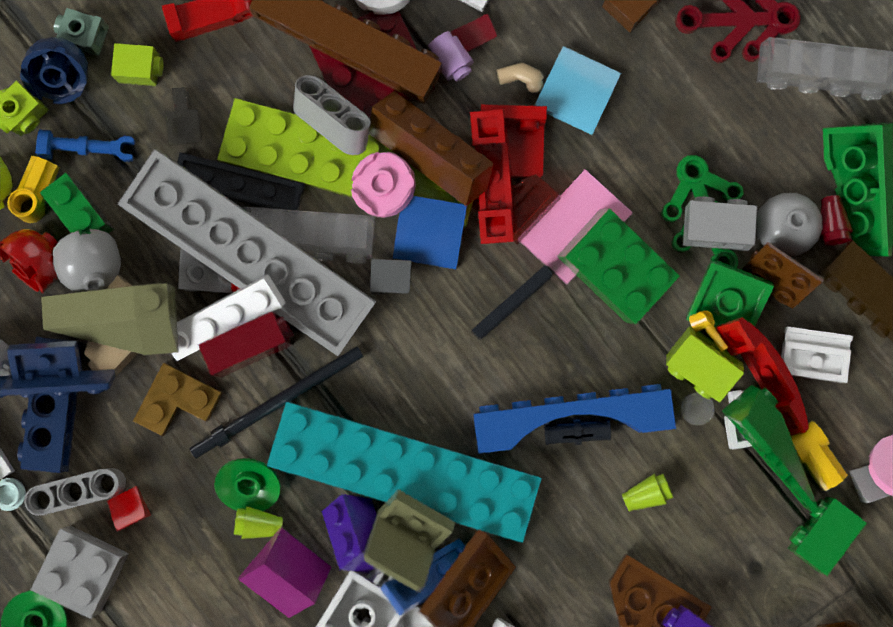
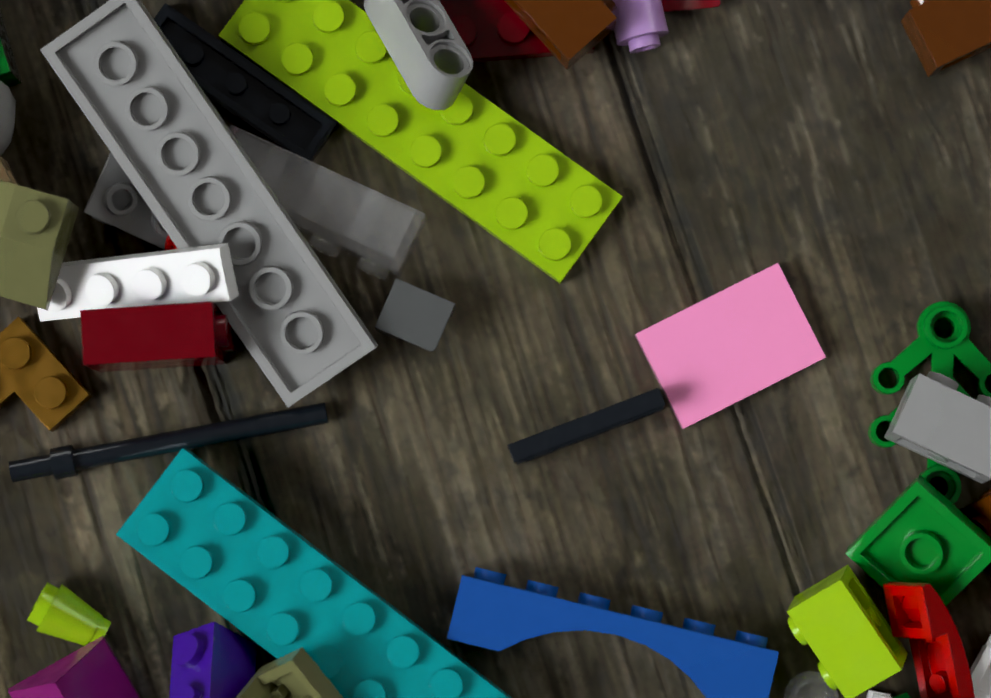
camera: 20 degrees right, 0 degrees up
green dish [214,458,281,511] -> none
bright pink tile [351,152,416,218] -> none
reddish brown brick [369,91,493,206] -> none
blue slope [393,196,467,269] -> none
red slope [470,109,514,244] -> none
clear red wing [472,174,561,245] -> none
red bracket [480,104,547,178] -> none
tan arm [497,63,544,92] -> none
medium azure slope [535,46,621,135] -> none
black pin [544,419,611,446] -> none
green brick [557,208,680,325] -> none
yellow hand [689,310,728,352] -> none

